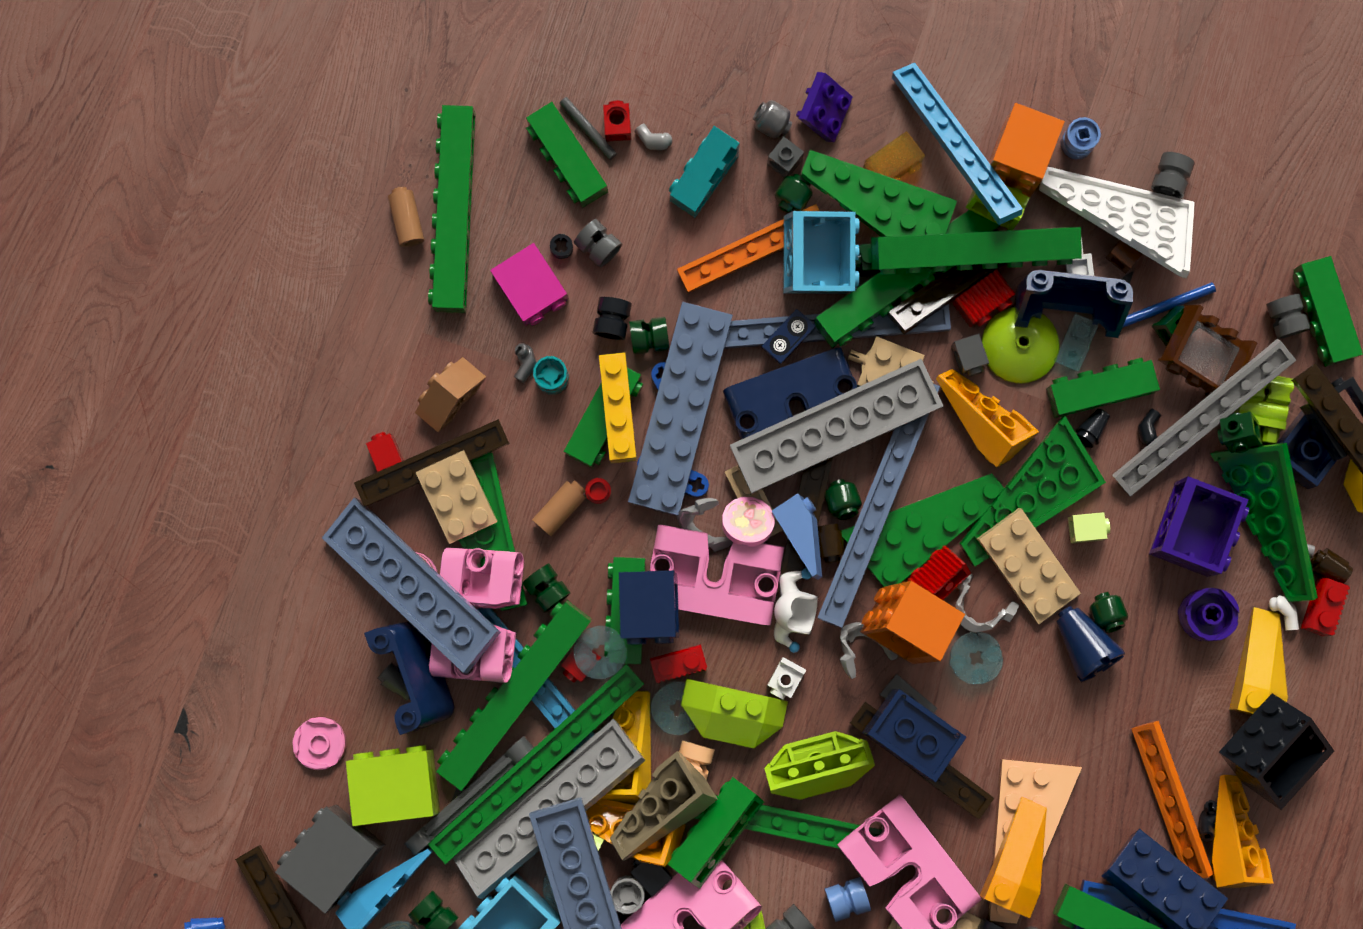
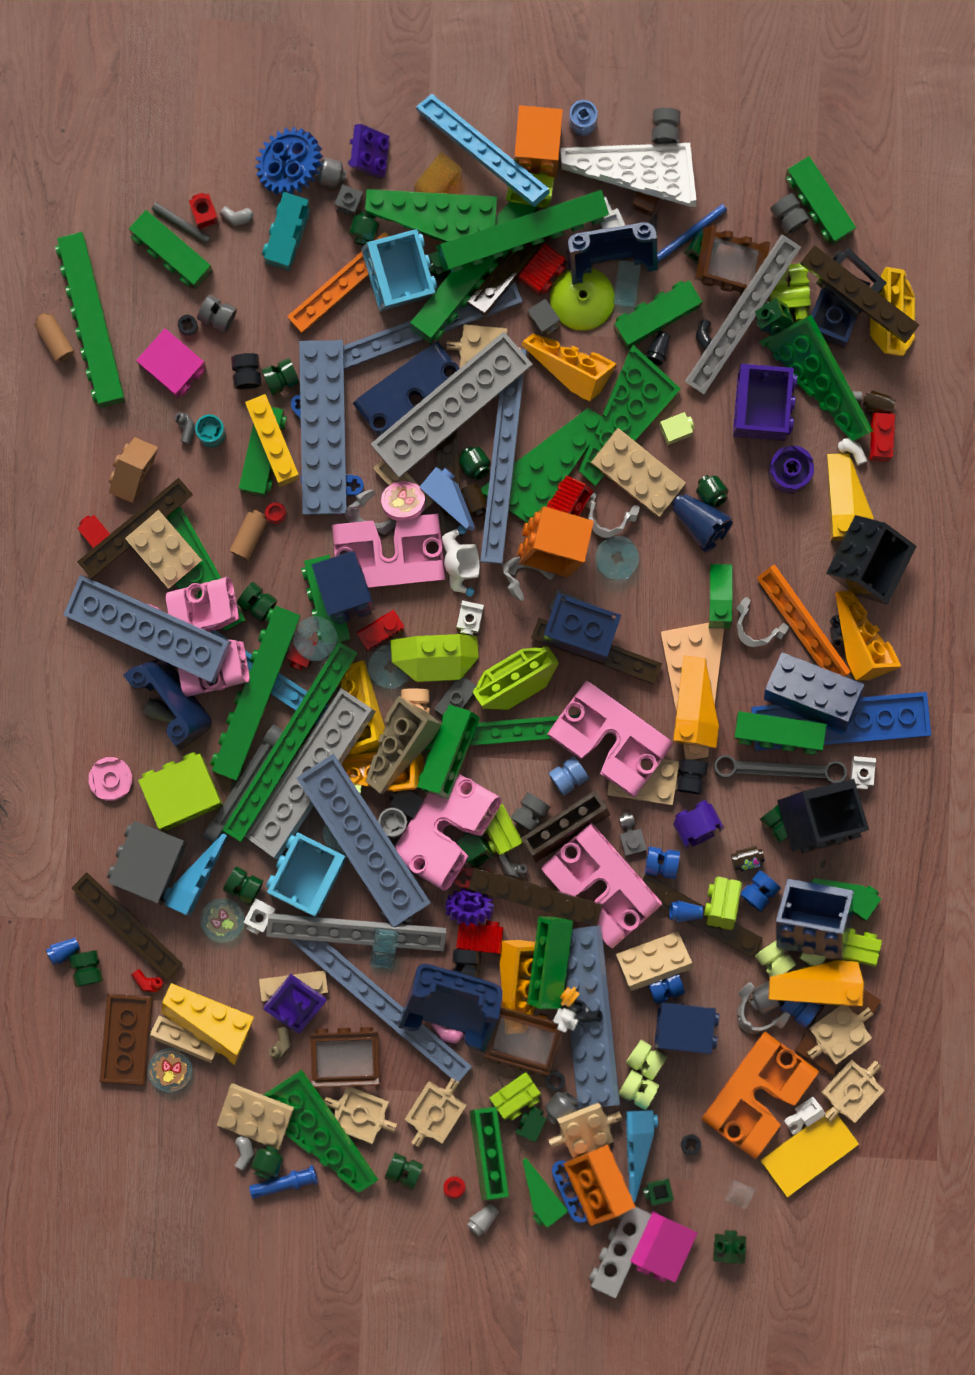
camera: 20 degrees left, 0 degrees up
tile [761,309,816,365] -> none
none -> blue gear [255,127,323,195]
none -> dark grey plate [434,676,477,716]
none -> green slope [709,564,732,629]
none -> light grey helmet [736,597,789,647]

